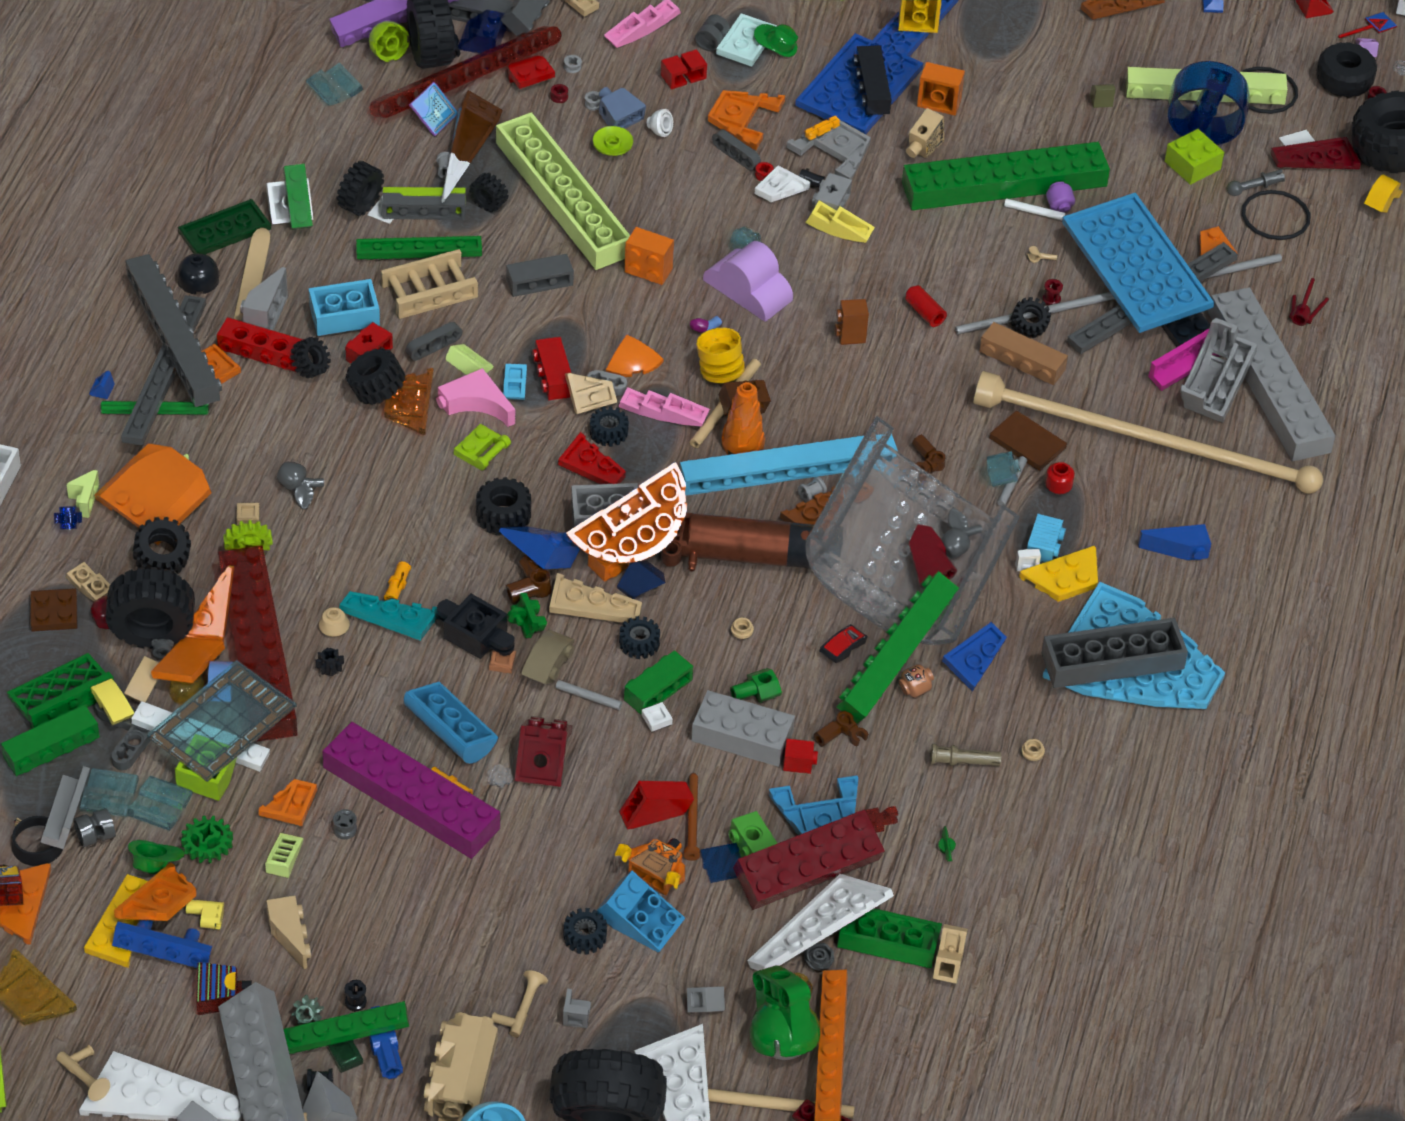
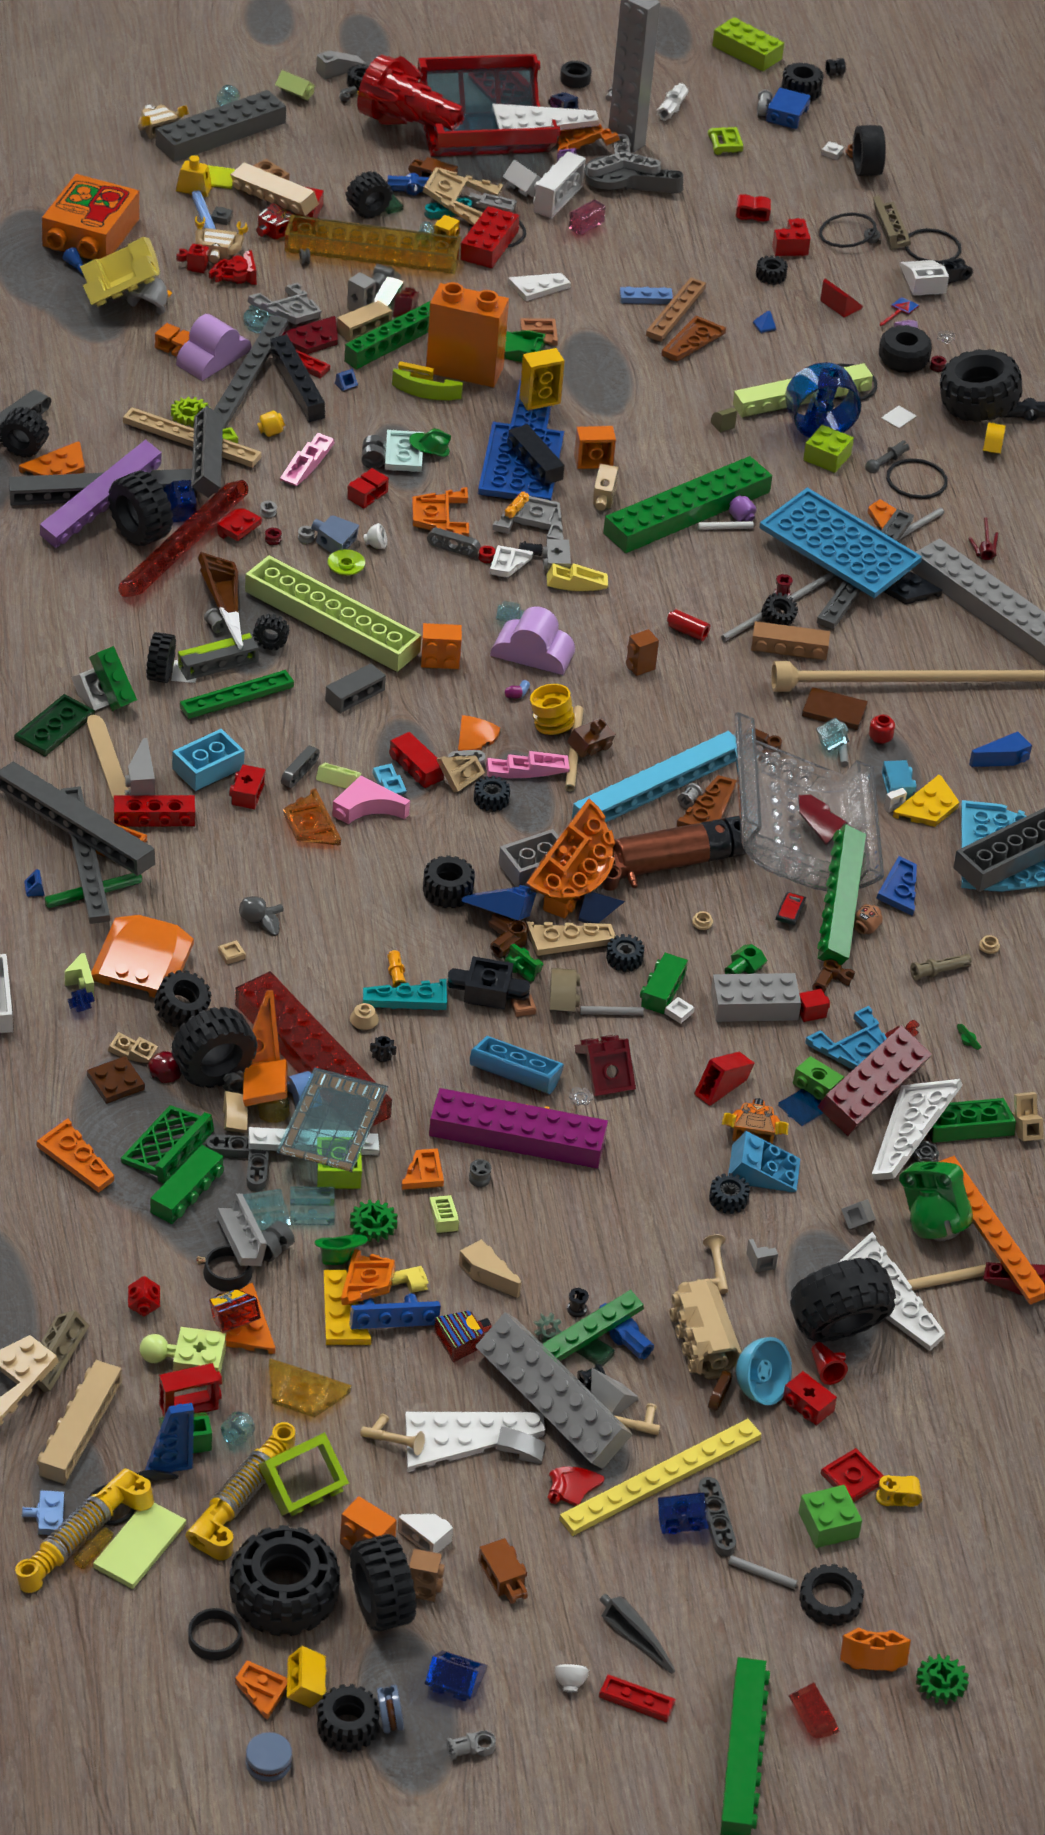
camera: 25 degrees left, 5 degrees down
light yellow slope [90,679,134,725] -> none
black cylinder [177,253,219,294] -> none
lime gear [223,520,273,559] -> none
black tyre [290,337,331,378] -> none
clear light blue slope [306,62,363,106] -> none
black tyre [346,348,406,405] -> none
lime cylinder [369,21,409,62] -> none
tan fence [381,249,478,319] -> none
piece [409,82,458,136] -> none
lime plate [454,424,511,470] -> none
red wing [558,432,626,484] -> none
dark orange bar [683,773,700,861] -> none
orange cone [722,382,765,454] -> none
dark grey piece [941,508,983,559] -> none
tan hand [1027,246,1057,263] -> none
dark pink fence [1148,329,1220,391] -> none
light grey piece [1180,318,1257,423] -> none
dark red wing [1270,137,1361,170] -> none

